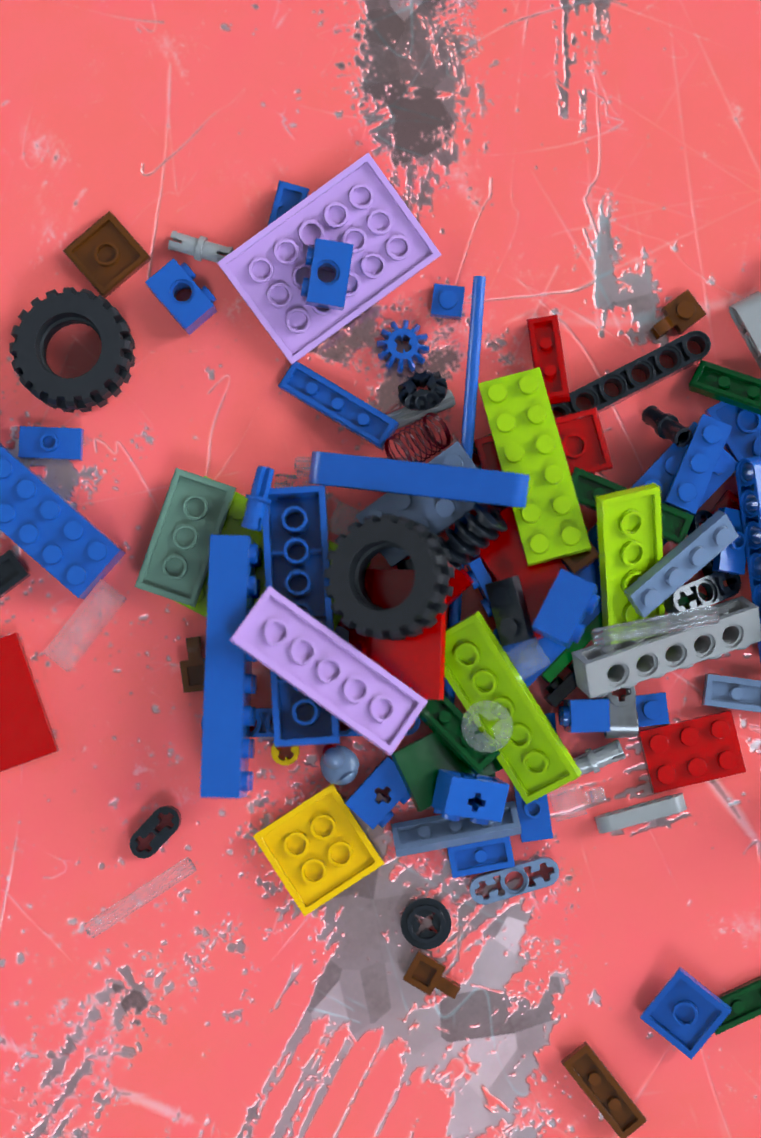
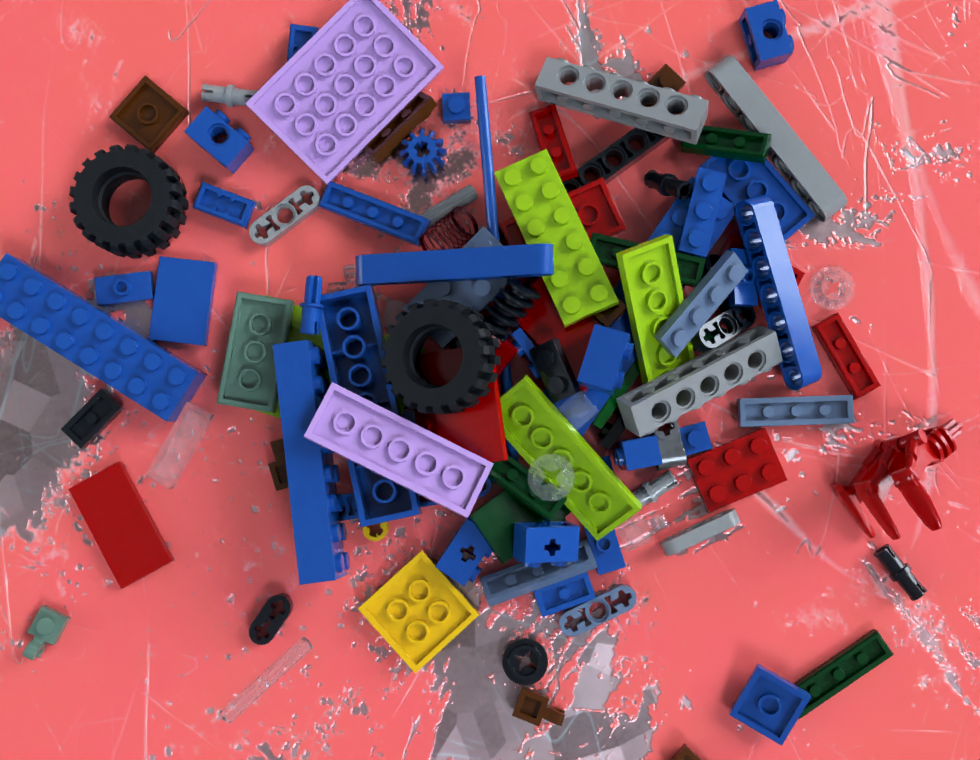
camera: 10 degrees left, 0 degrees up
blue brick [301,238,354,311] -> none
sand blue animal [320,744,360,786] -> none
black gear [398,368,448,411] -> none
clear axle [591,606,719,647] -> none
none -> blue tile [149,256,218,346]
none -> blue plate [192,182,257,229]
none -> light grey beam [249,185,321,247]
none -> reddish brown plate [363,91,437,164]
none -> light grey brick [535,57,709,145]

